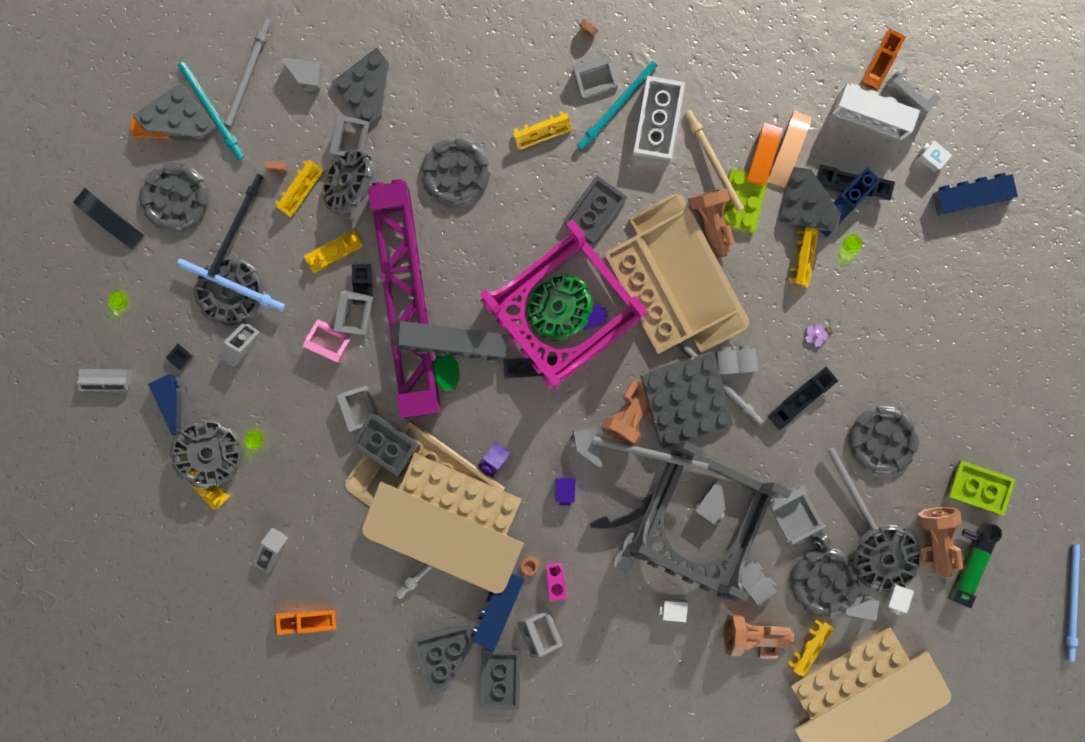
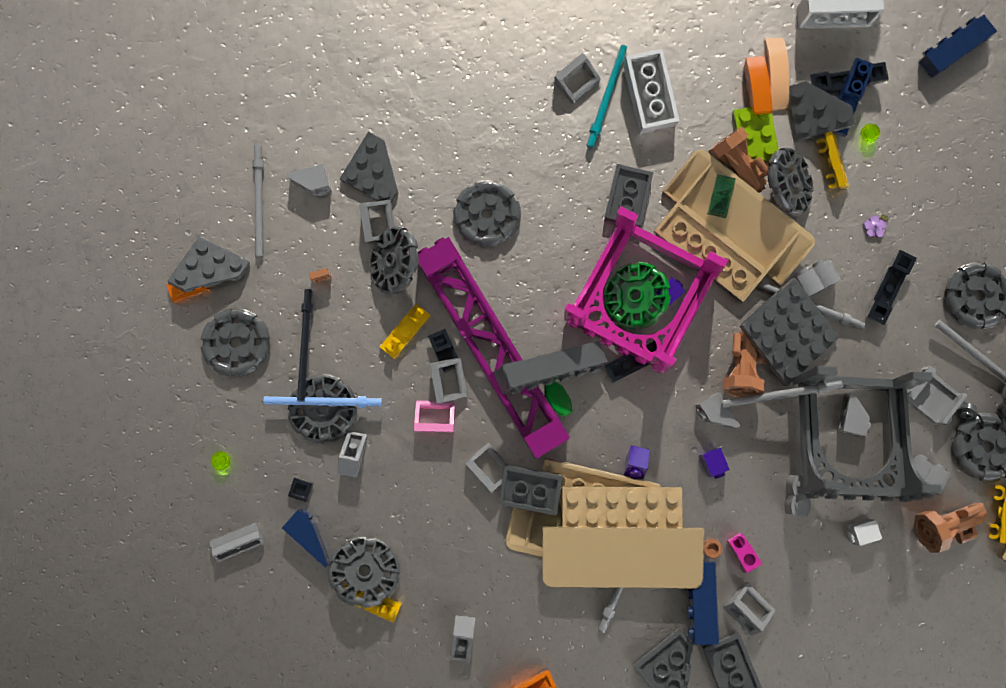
camera: 30 degrees left, 5 degrees down
black slope [73,188,144,250] -> none
teal bar [178,61,245,161] -> none
clear neon green plate [245,430,264,449] -> none
yellow plate [275,160,323,217] -> none
yellow plate [513,111,572,150] -> none
nougat tile [579,19,598,36] -> none
black slope [589,493,654,529] -> none
tan bar [684,110,744,212] -> none
white brick [917,141,952,173] -> none
none -> clear green slope [707,174,736,219]
none -> dark grey plate [768,147,813,215]

